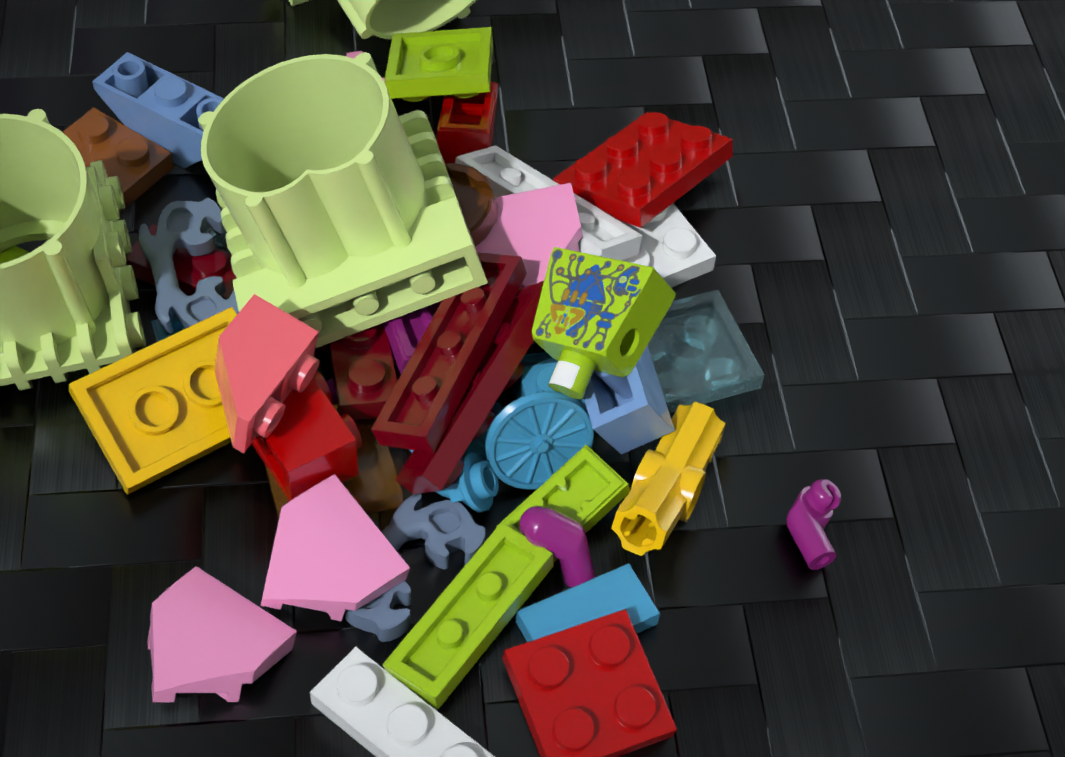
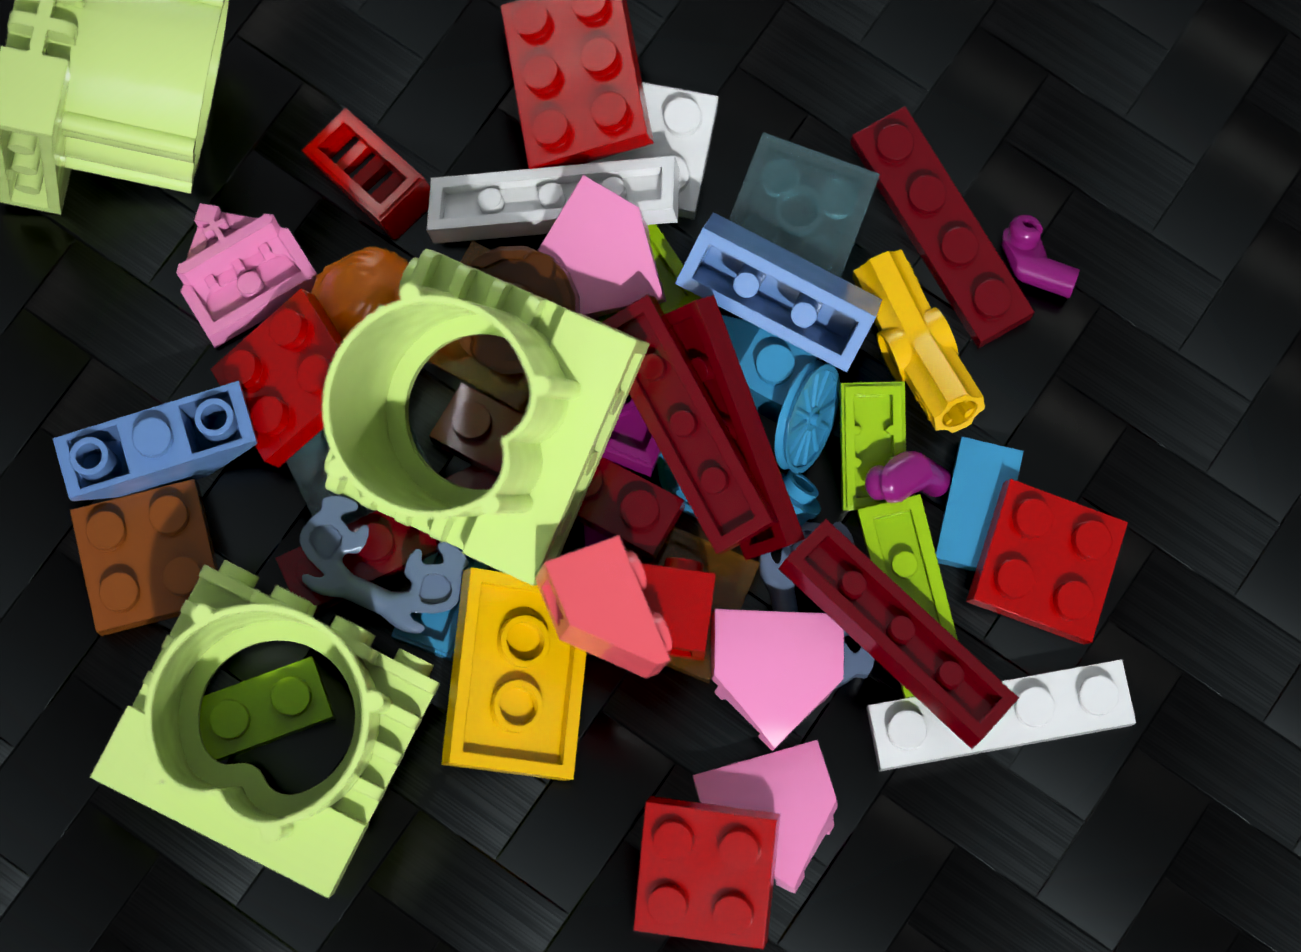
camera: 45 degrees left, 25 degrees up
lime plate [385,27,493,102] -> none
lime torso [532,247,676,399] -> none
none -> red plate [634,796,780,949]
none -> dark red plate [778,519,1019,749]
none -> dark red plate [850,106,1034,348]

